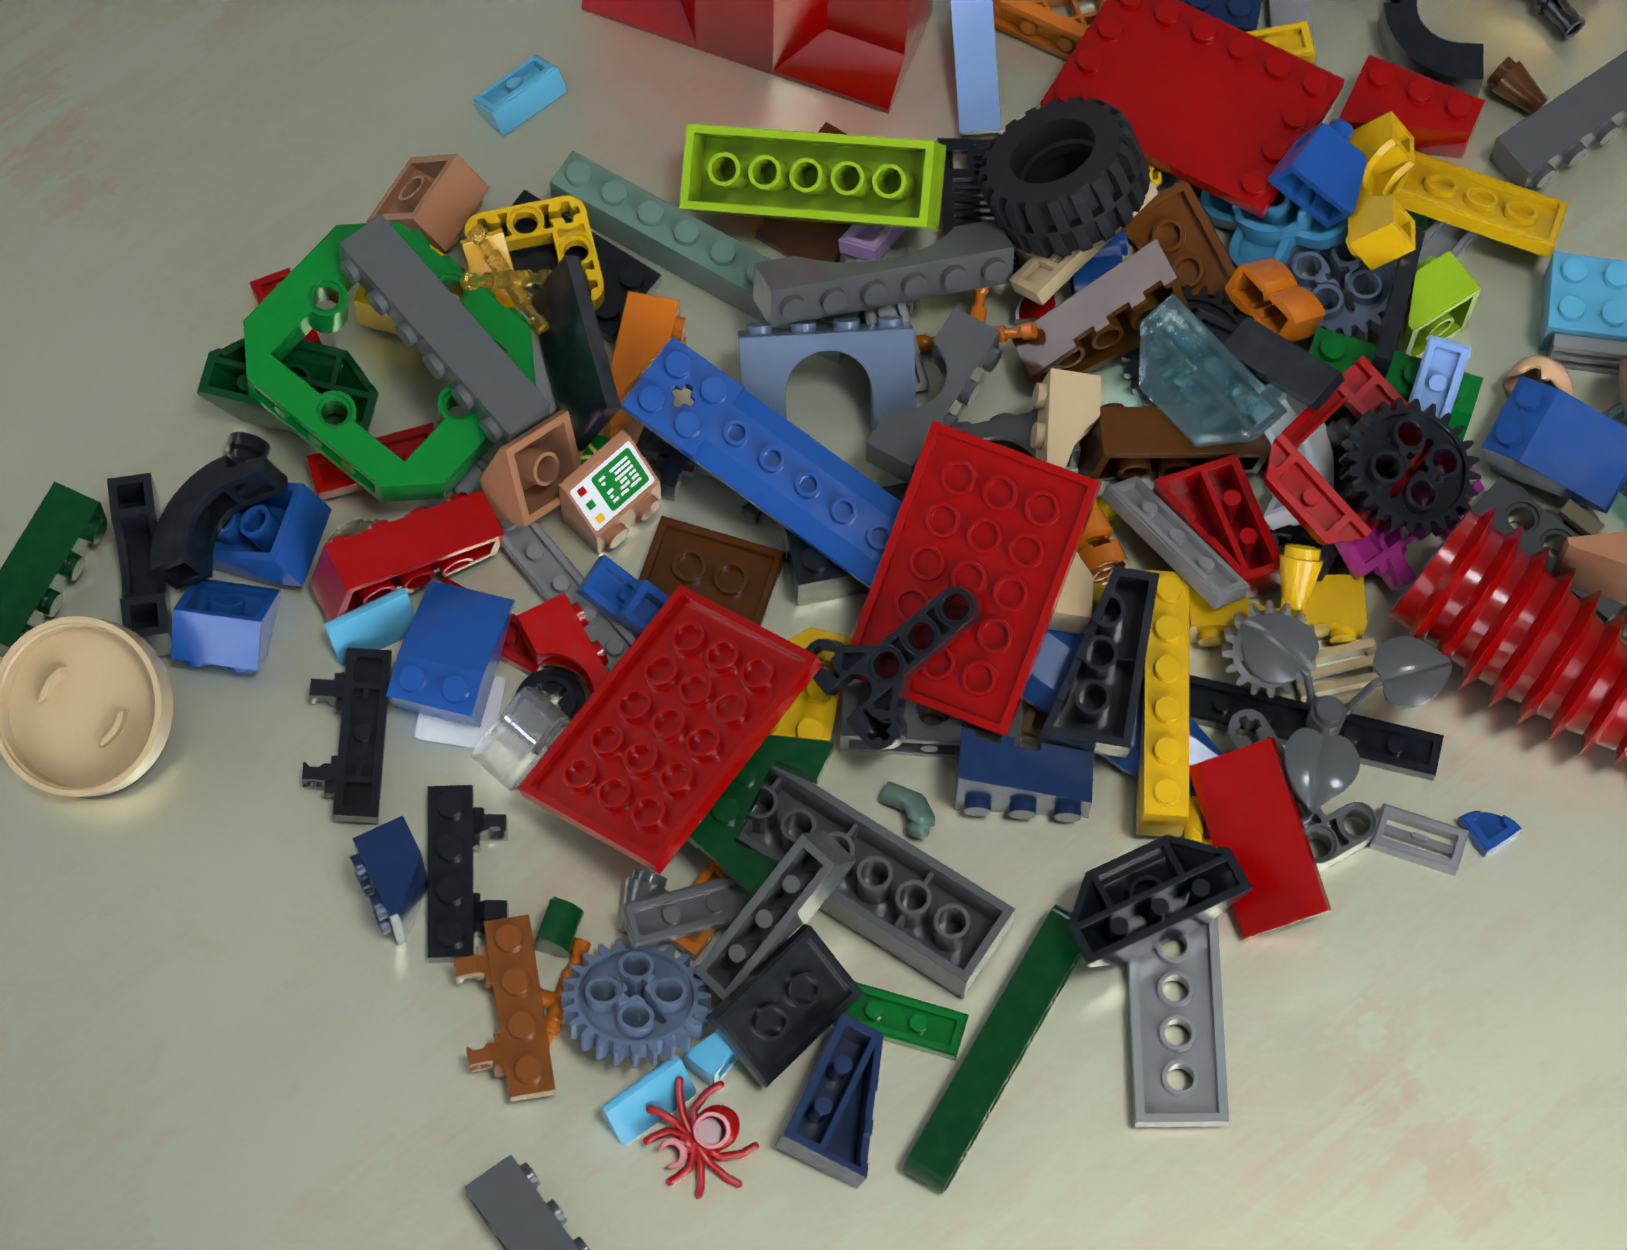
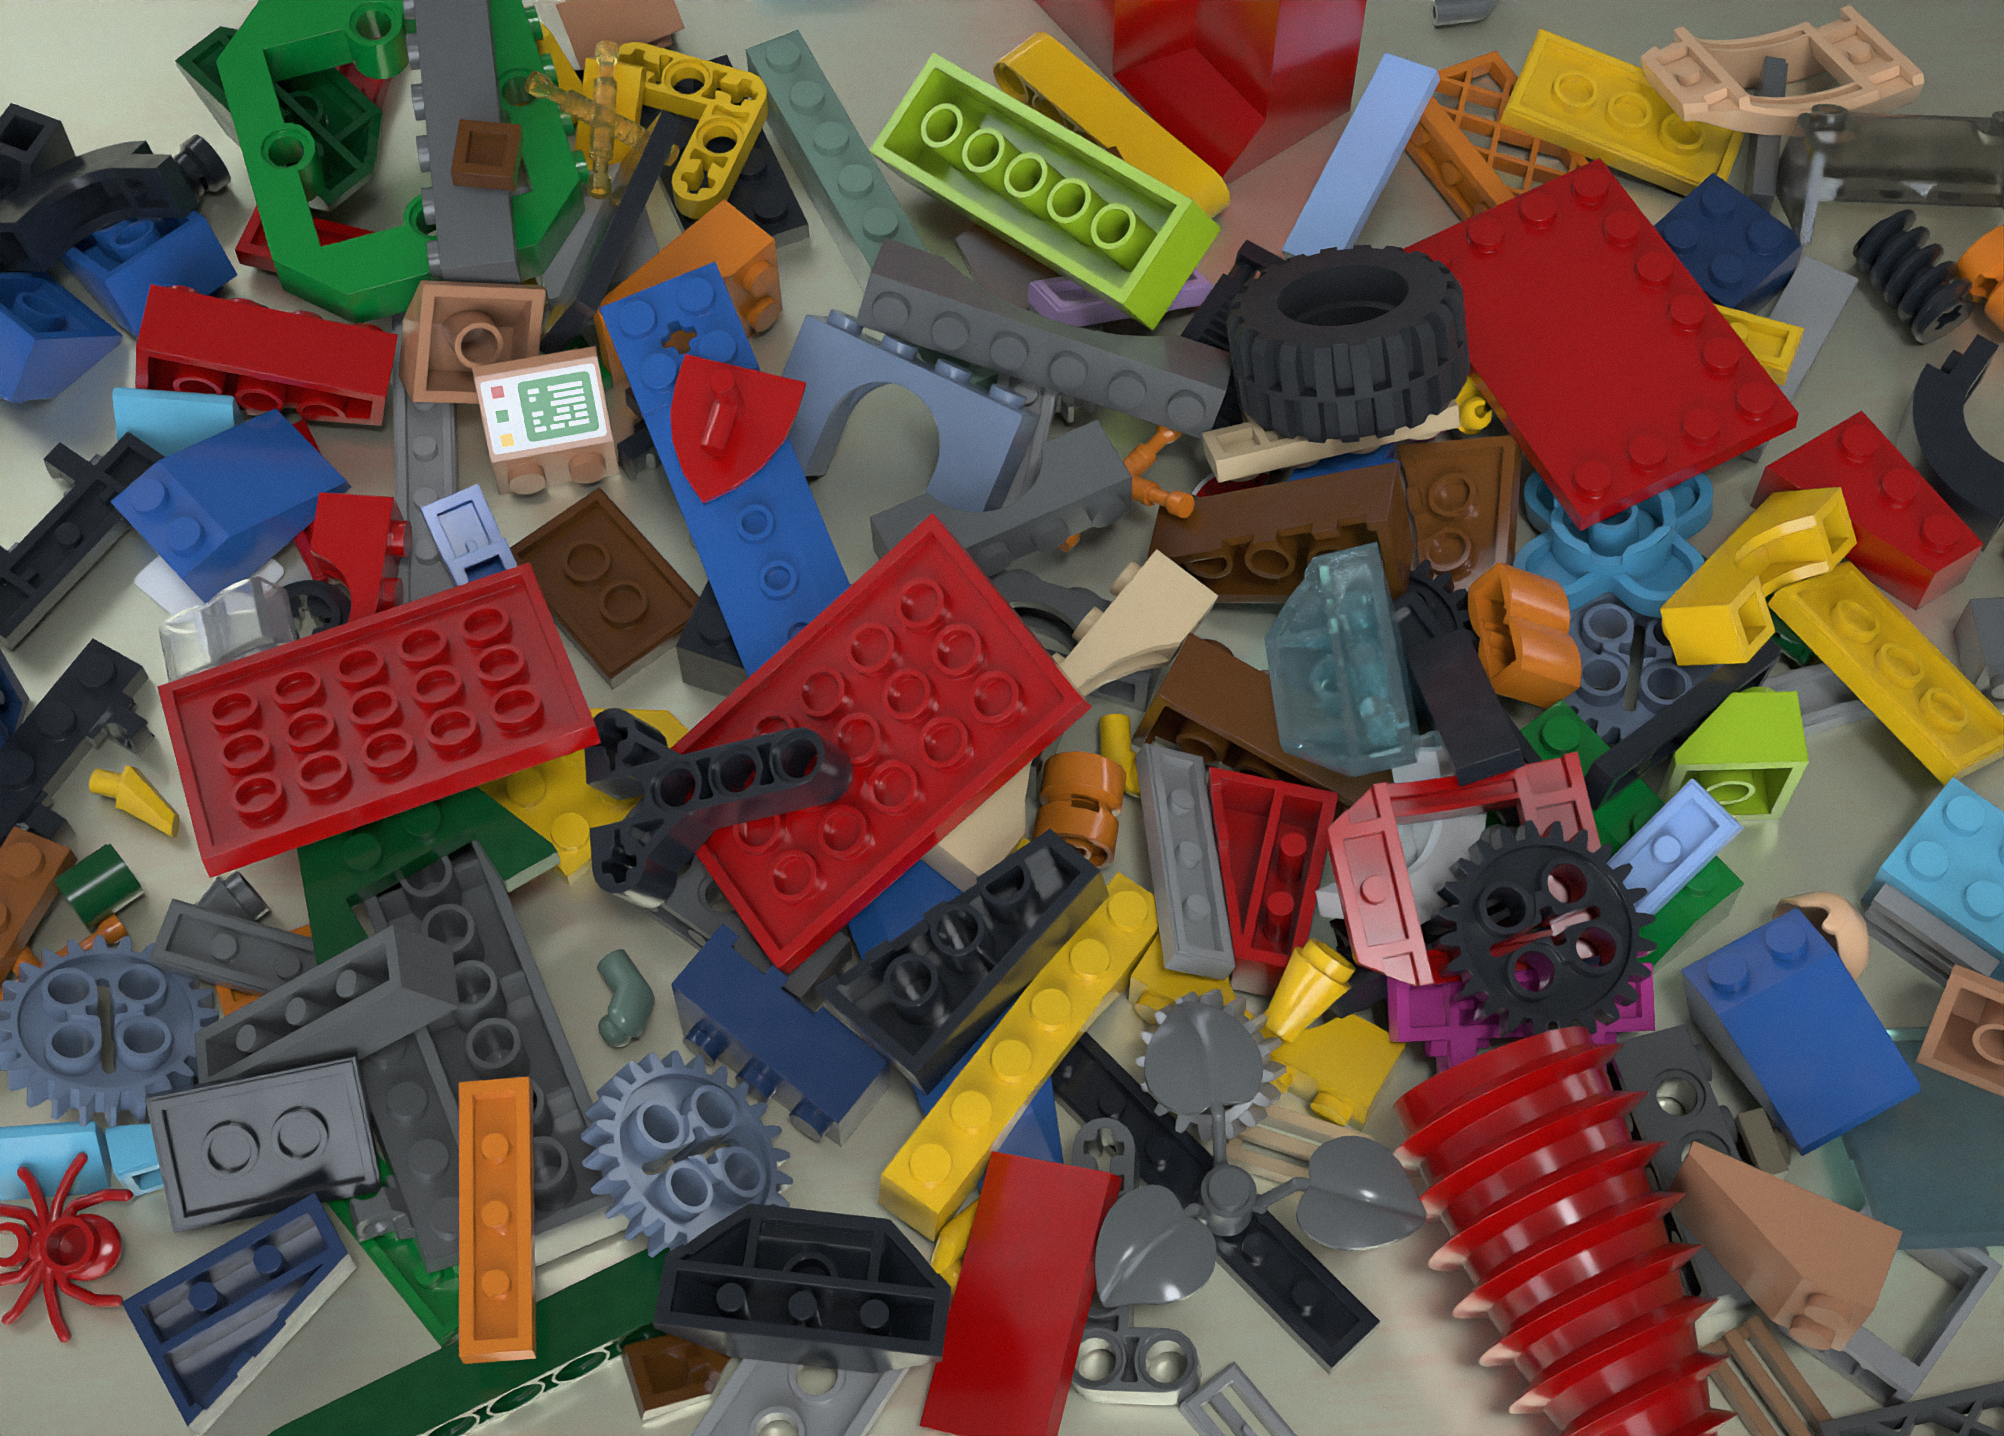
camera: 35 degrees right, 5 degrees down
blue torso [1267,119,1367,228] -> none
none -> yellow bar [89,765,179,838]
none -> dark grey hinge [349,1032,459,1274]
none -> reddish brown plate [451,119,524,191]
none -> orange plate [459,1077,536,1364]
none -> sand blue gear [581,1050,793,1258]
none -> reddish brown slope [621,1334,732,1421]
none -> red shield [670,354,807,504]
none -> yellow beam [993,31,1231,219]

